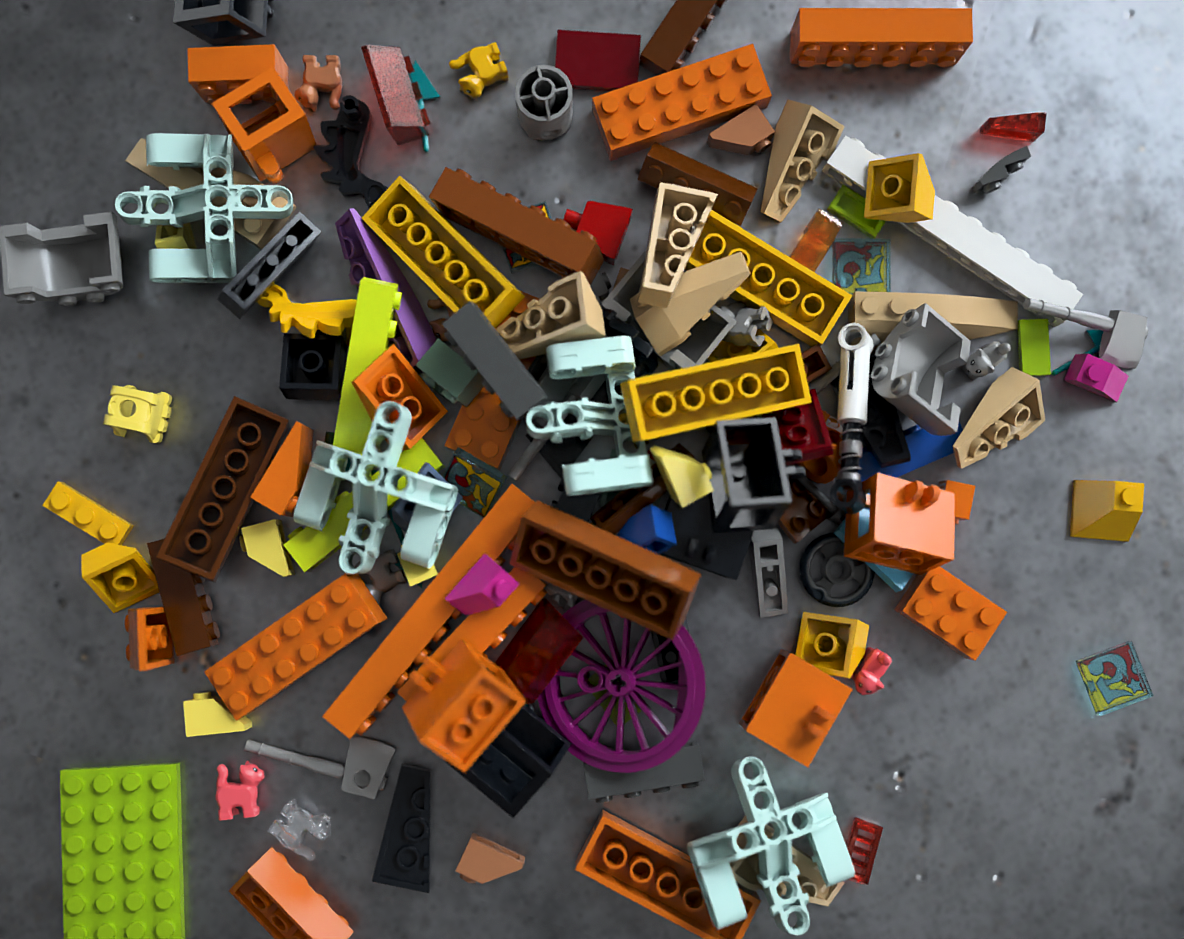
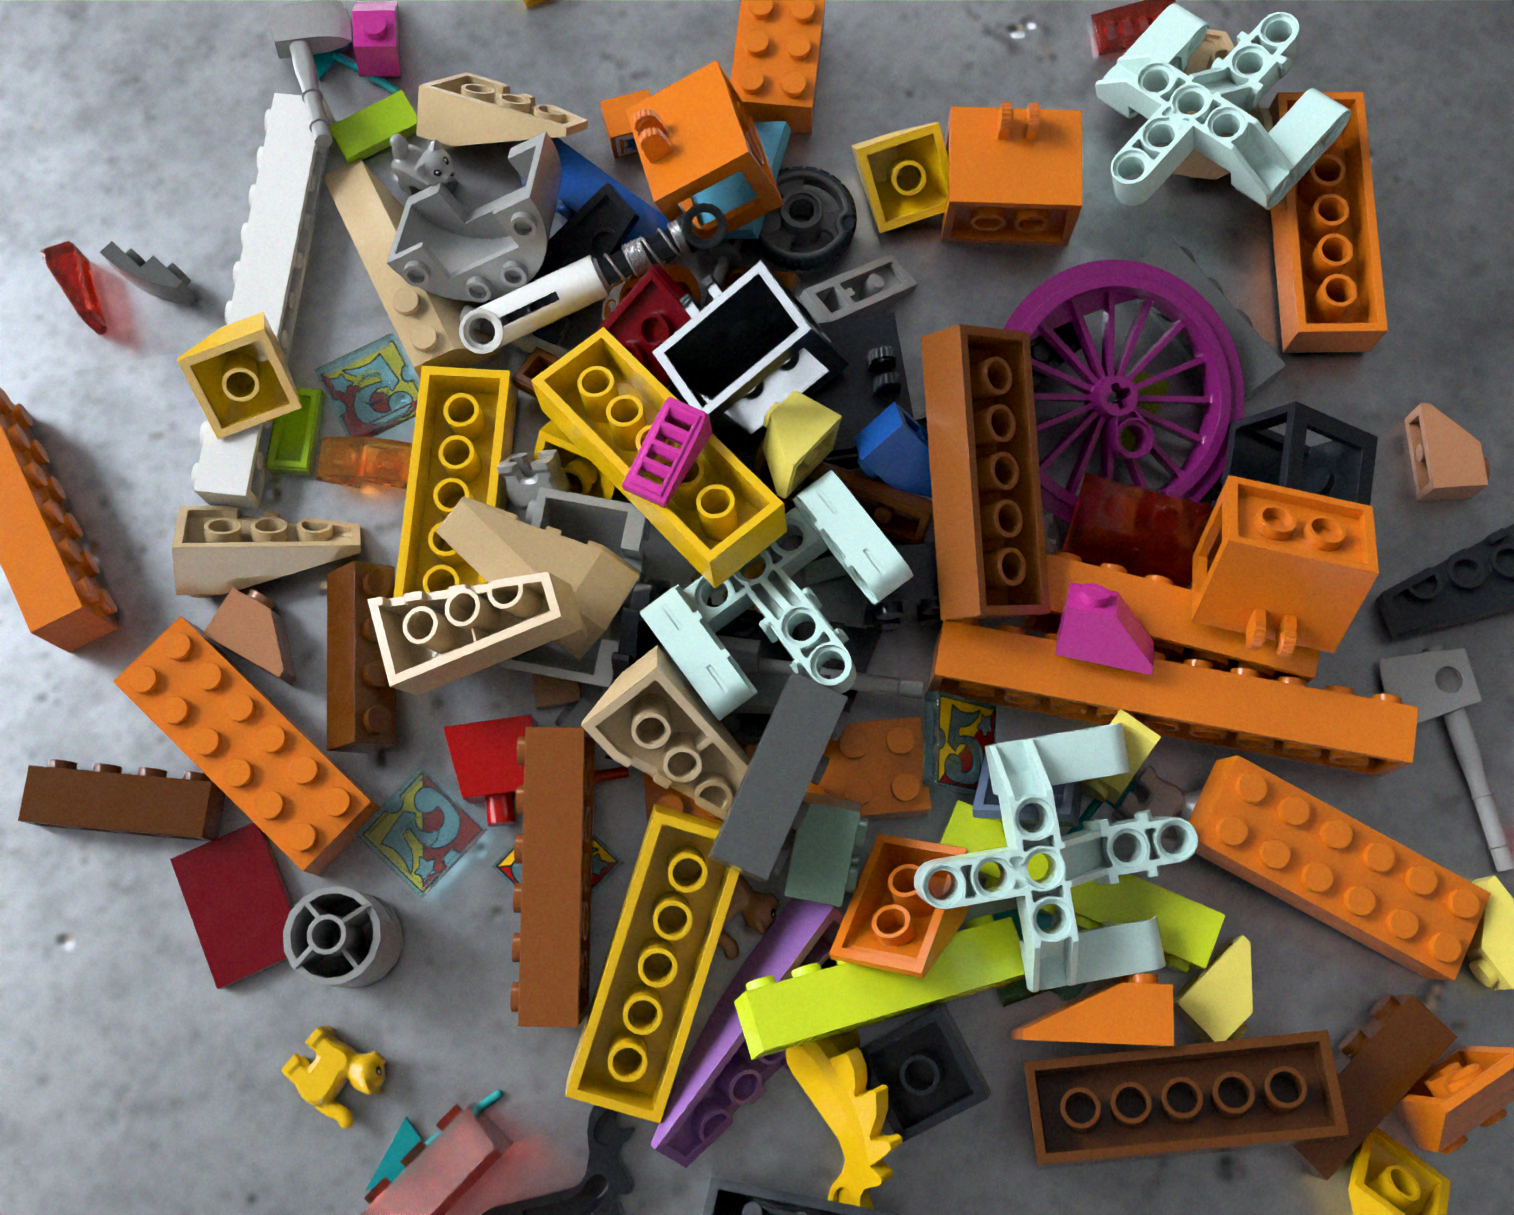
camera: 110 degrees left, 10 degrees down
coral animal [851,647,892,695] -> none
none -> clear light blue tile [355,766,488,898]
none -> dark pink slope [622,397,712,508]

